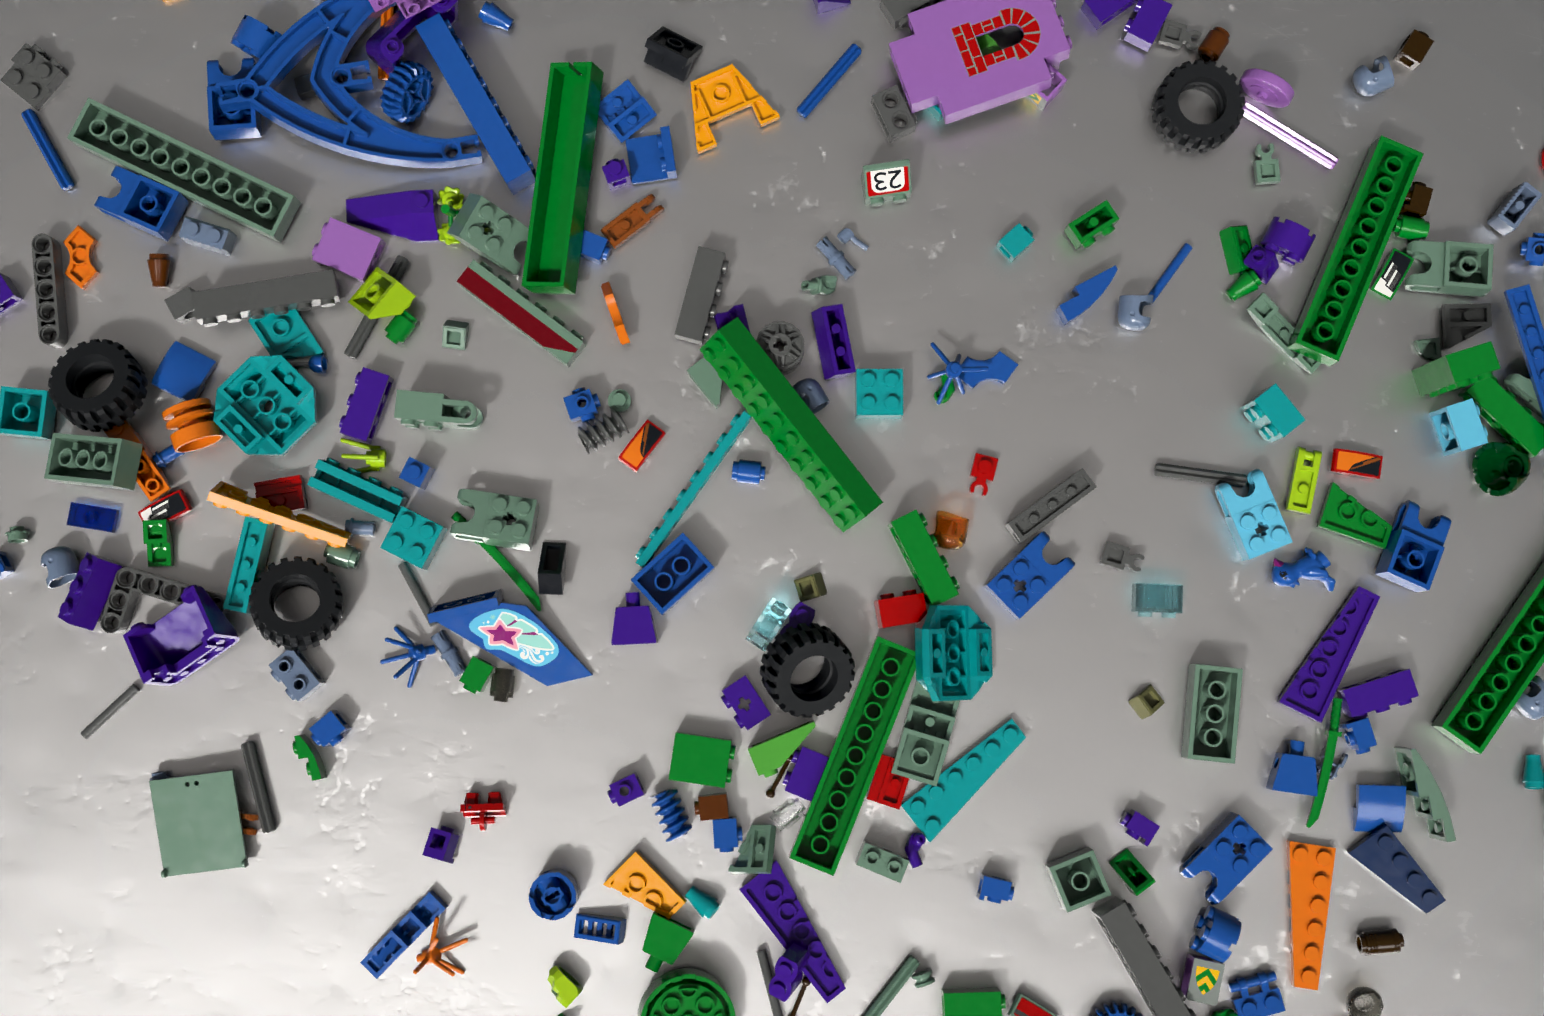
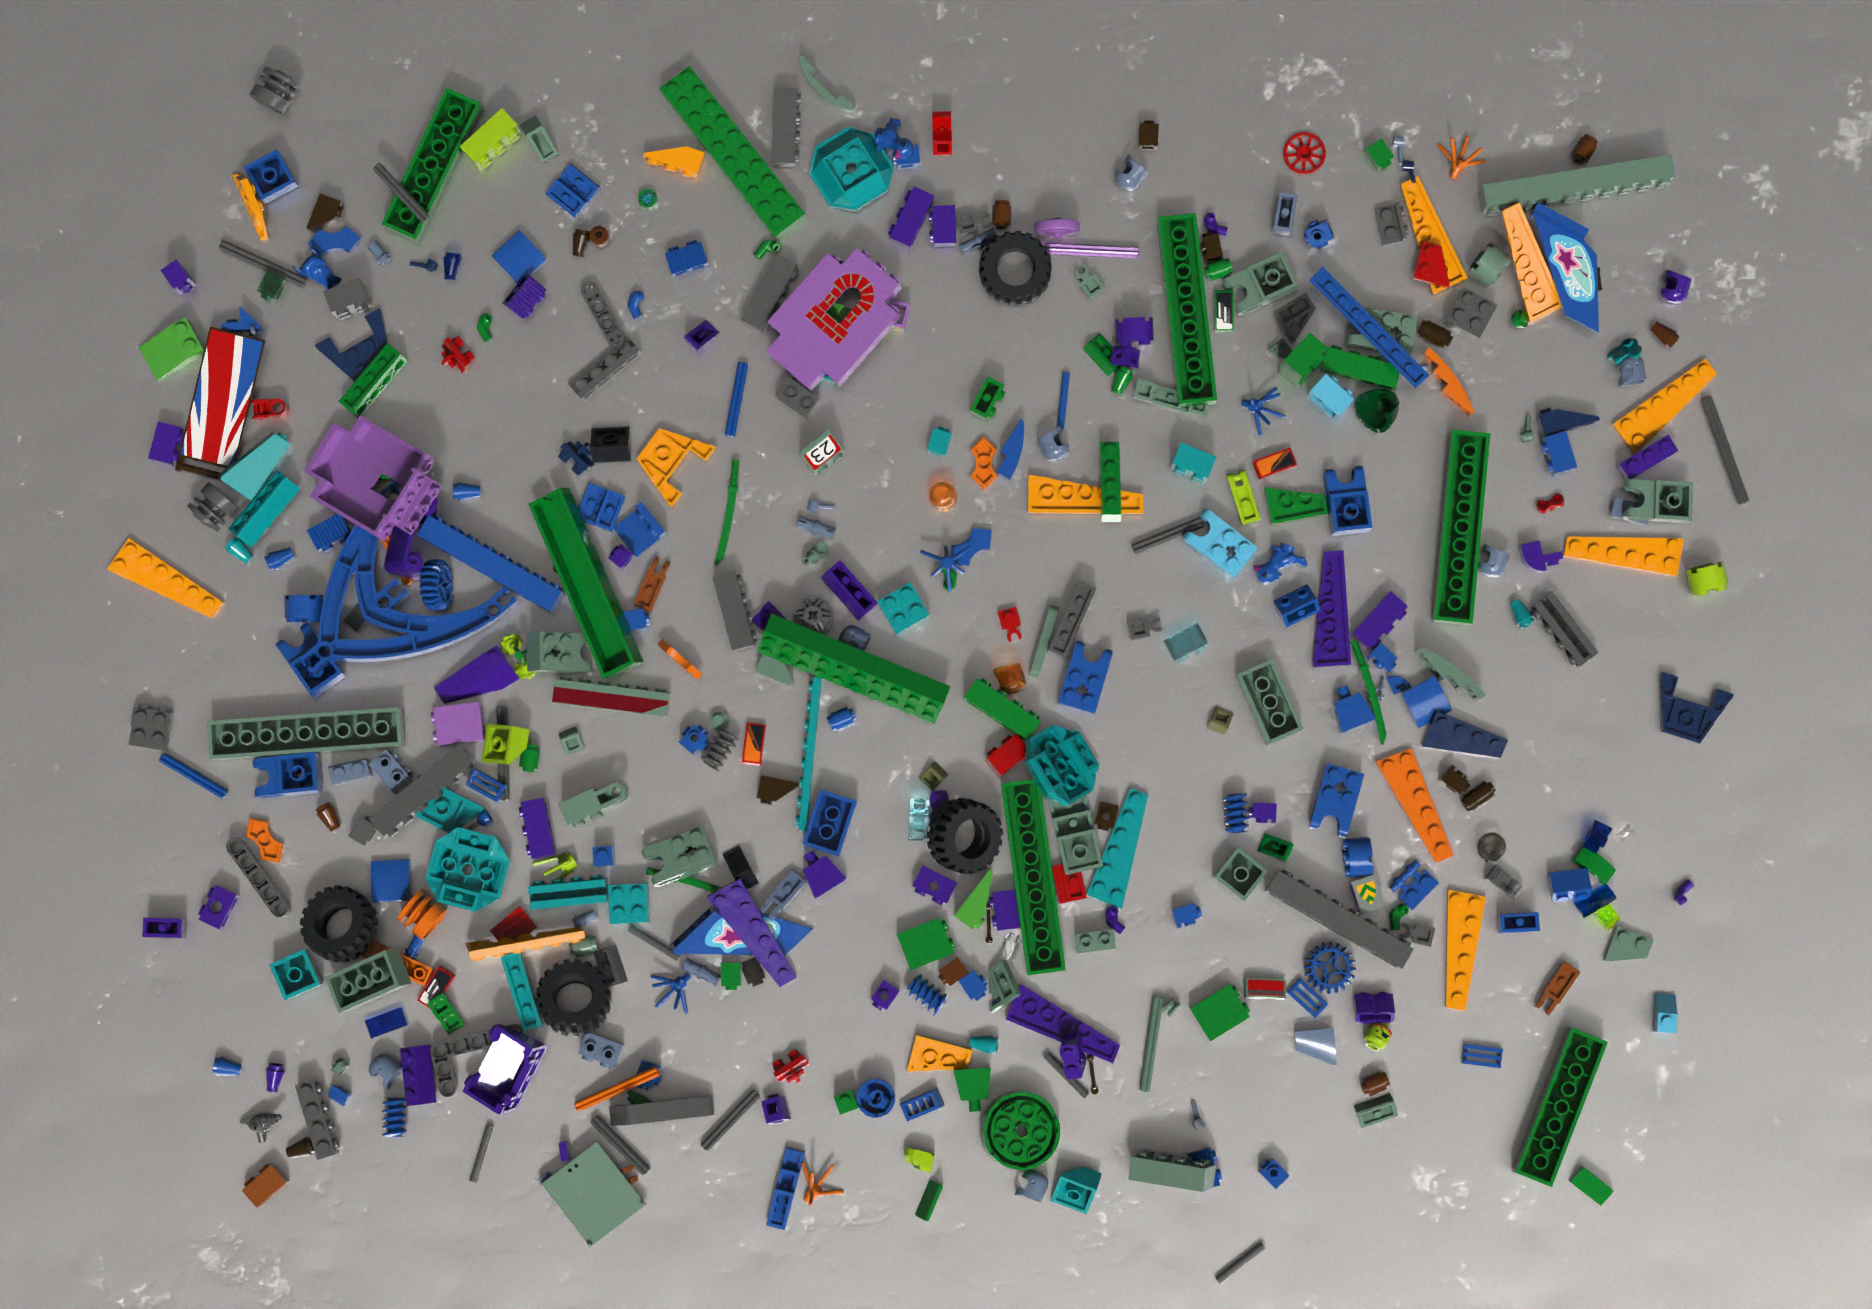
camera: 25 degrees left, 0 degrees up
none -> sand blue brick [369,749,413,794]
none -> blue piece [382,1097,407,1137]
none -> blue tile [466,768,508,803]
none -> dark blue hips [558,441,595,475]
none -> dark purple tile [559,1141,570,1162]
none -> orange axle [574,1066,660,1112]
none -> dark grey slope [594,945,628,987]
none -> dark grey beam [609,1096,714,1126]
none -> dark grey axle [701,1090,760,1151]
none -> dark purple wing [707,878,797,987]
none -> green sword [714,460,739,566]
none -> dark brown slope [757,775,799,805]
none -> sand blue hinge [759,869,807,921]
none -> green brick [833,1089,859,1115]
none -> clear orange helmet [928,481,958,512]
none -> sand blue pin [959,227,997,255]
none -> orange tile [970,436,998,490]
none -> light orange wing [1028,475,1143,514]
none -> sand green beam [1029,605,1059,679]
none -> dark brown brick [1094,801,1119,831]
none -> green arch [1099,442,1121,522]
none -> dark purple arm [1204,213,1228,237]
none -> blue piece [1223,793,1249,833]
none -> blue plant [1241,387,1286,436]
none -> blue brick [1273,584,1321,628]
none -> blue tile [1386,676,1412,695]
none -> dark brown brick [1439,765,1470,795]

